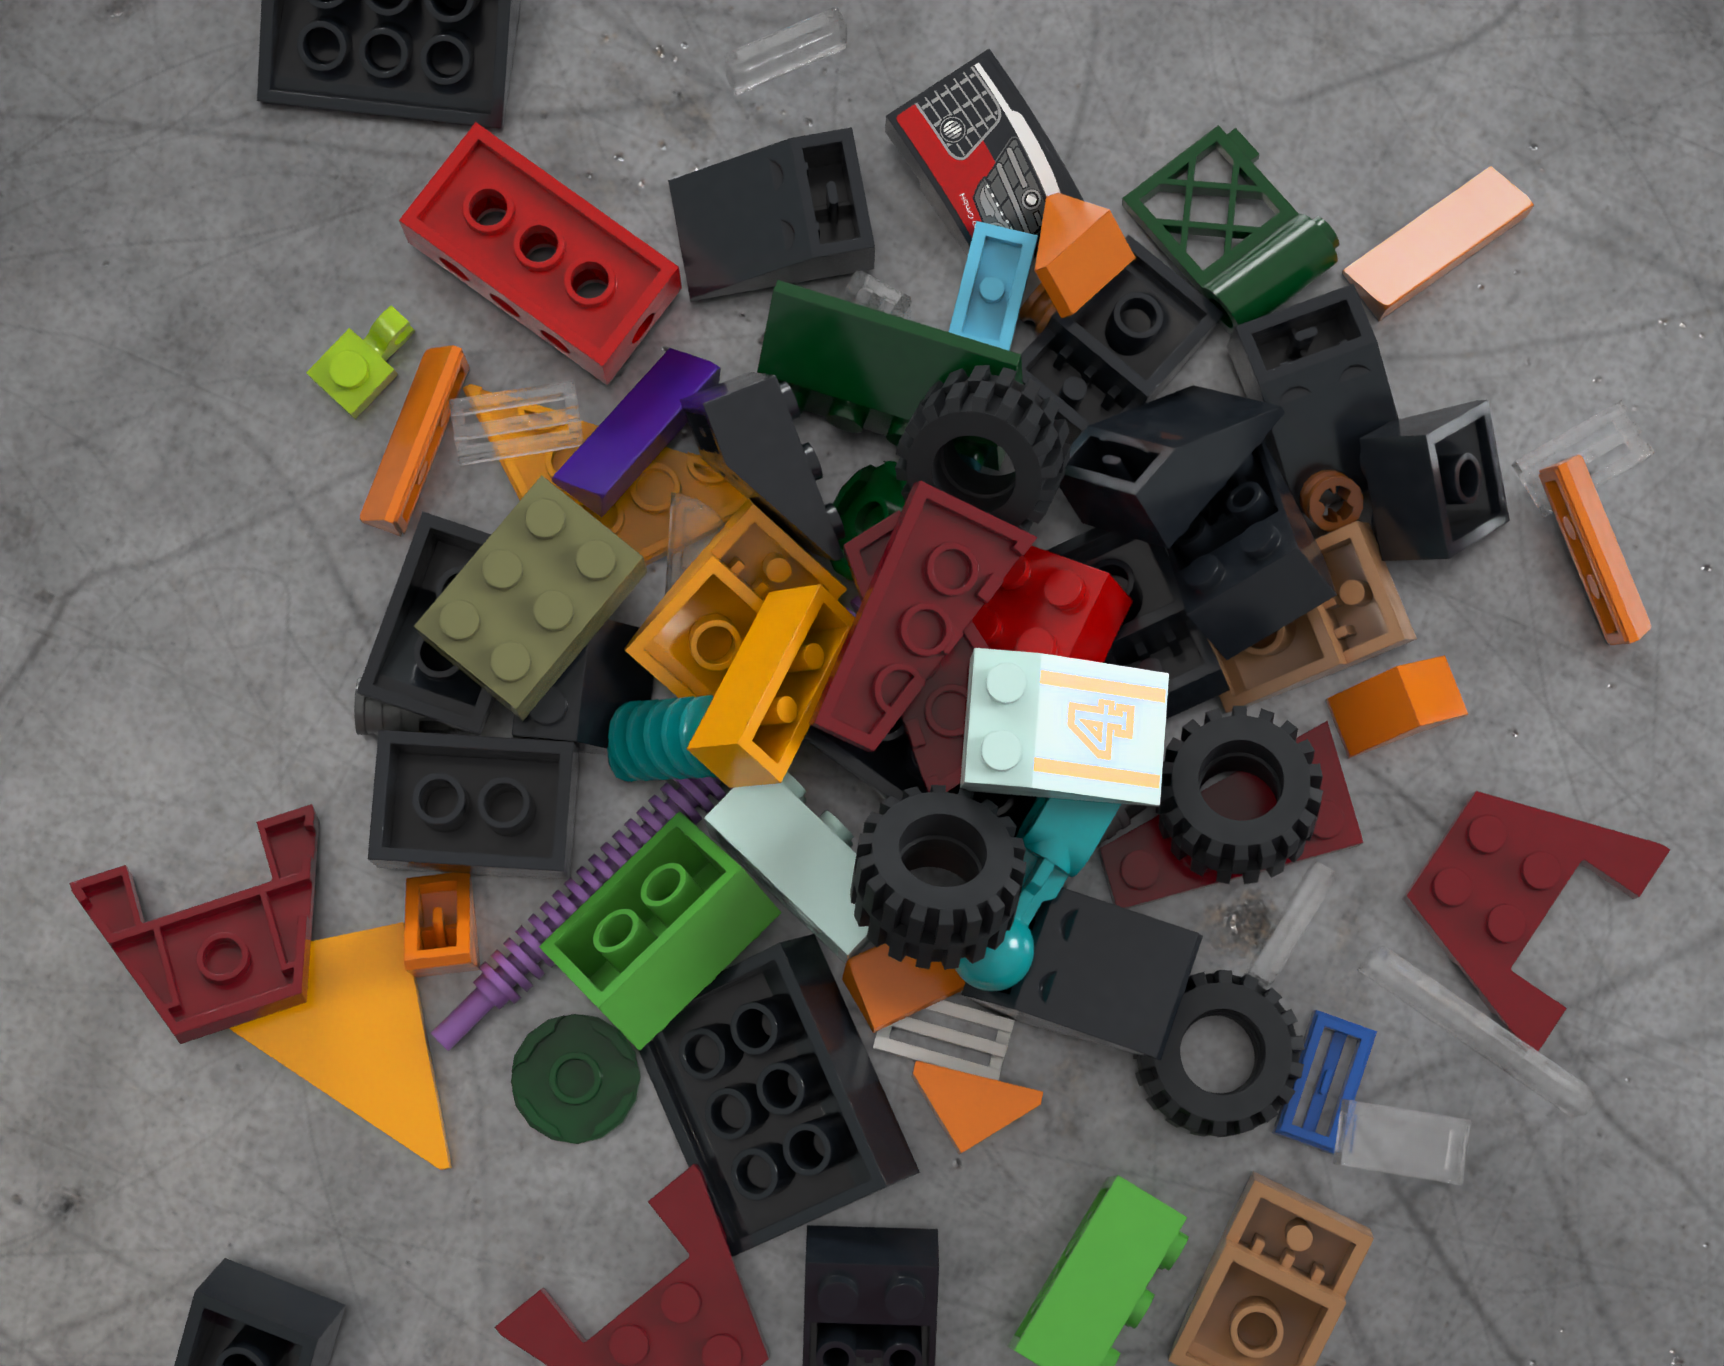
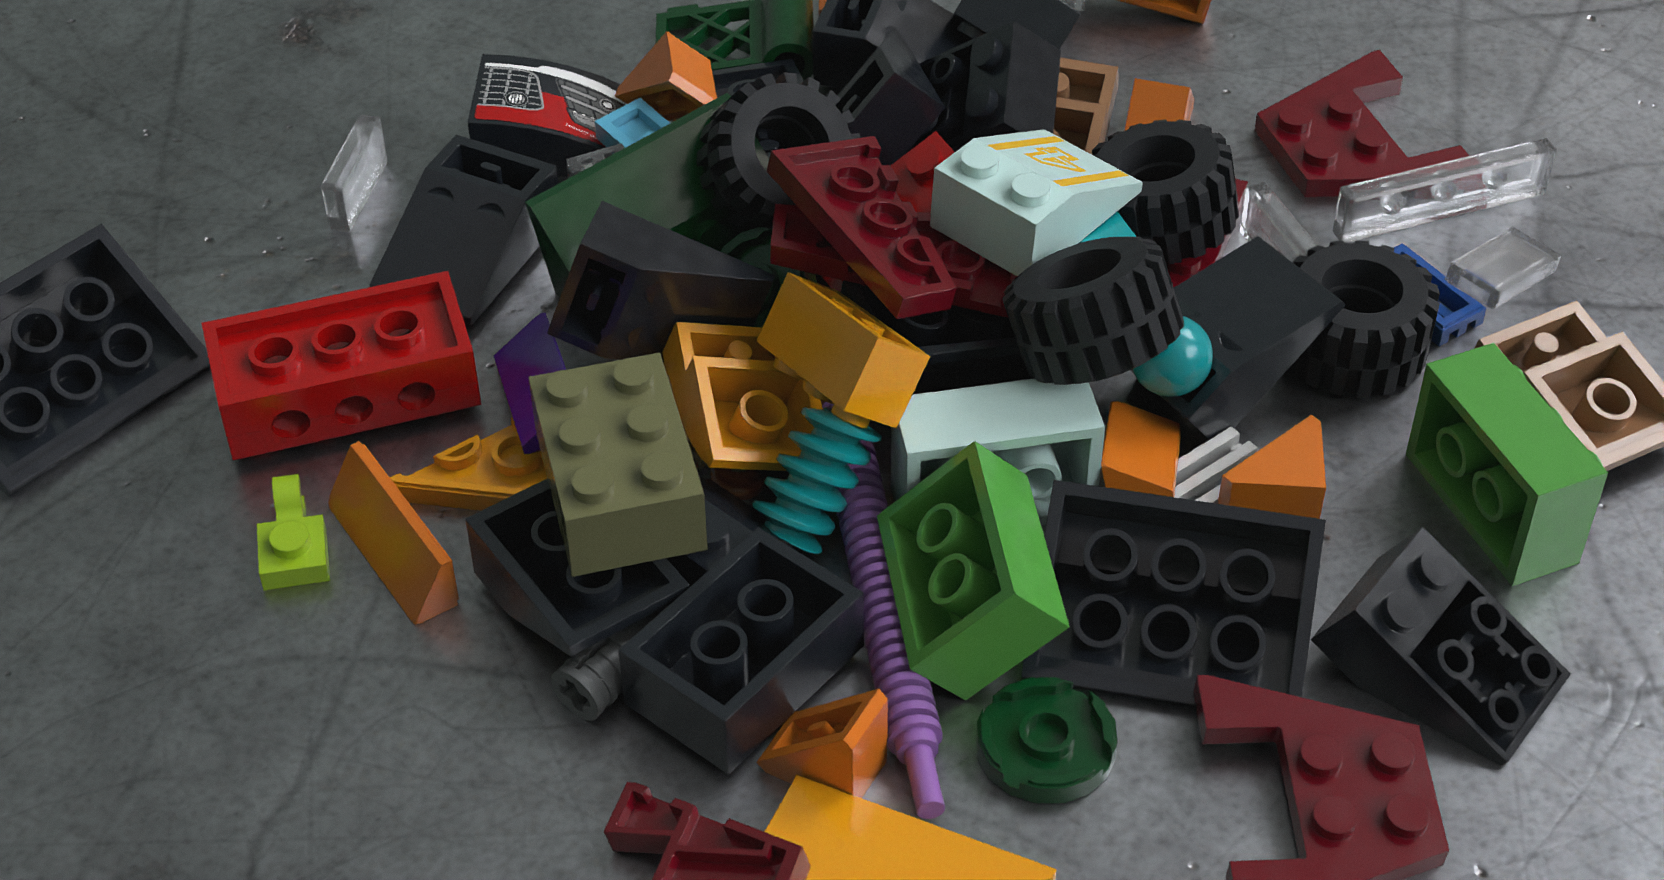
camera: 50 degrees left, 35 degrees down
clear tile [449,380,584,466] -> none

